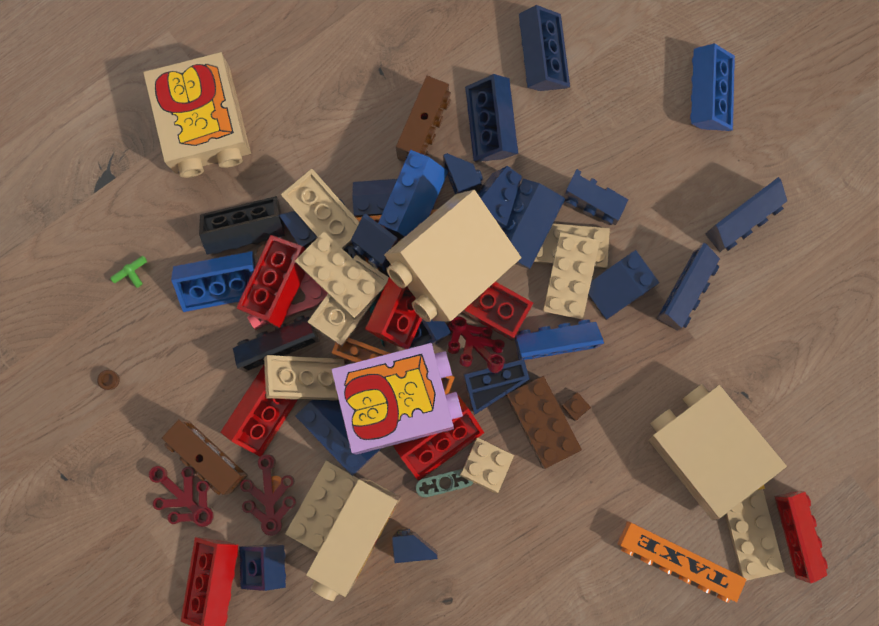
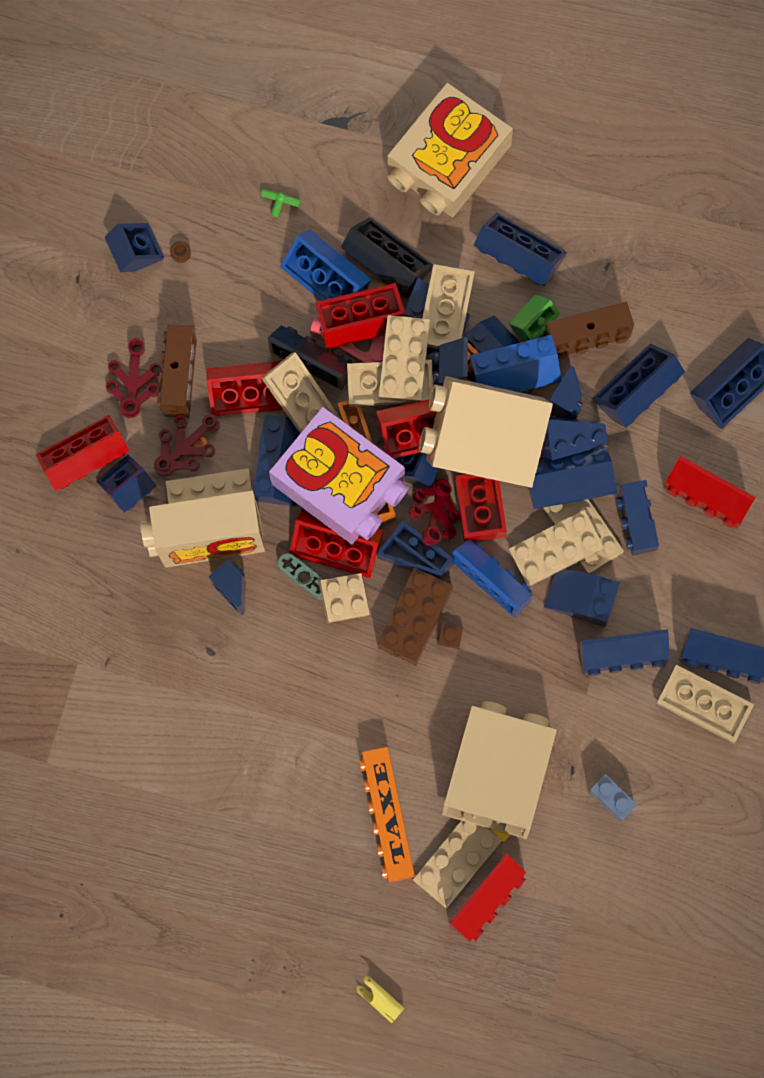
camera: 55 degrees right, 5 degrees down
none -> dark blue slope [104,223,164,272]
none -> dark blue slope [473,213,567,286]
none -> bright green brick [509,294,560,341]
none -> sand blue brick [588,774,637,823]
none -> tan plate [656,665,754,744]
none -> red slope [663,455,756,529]

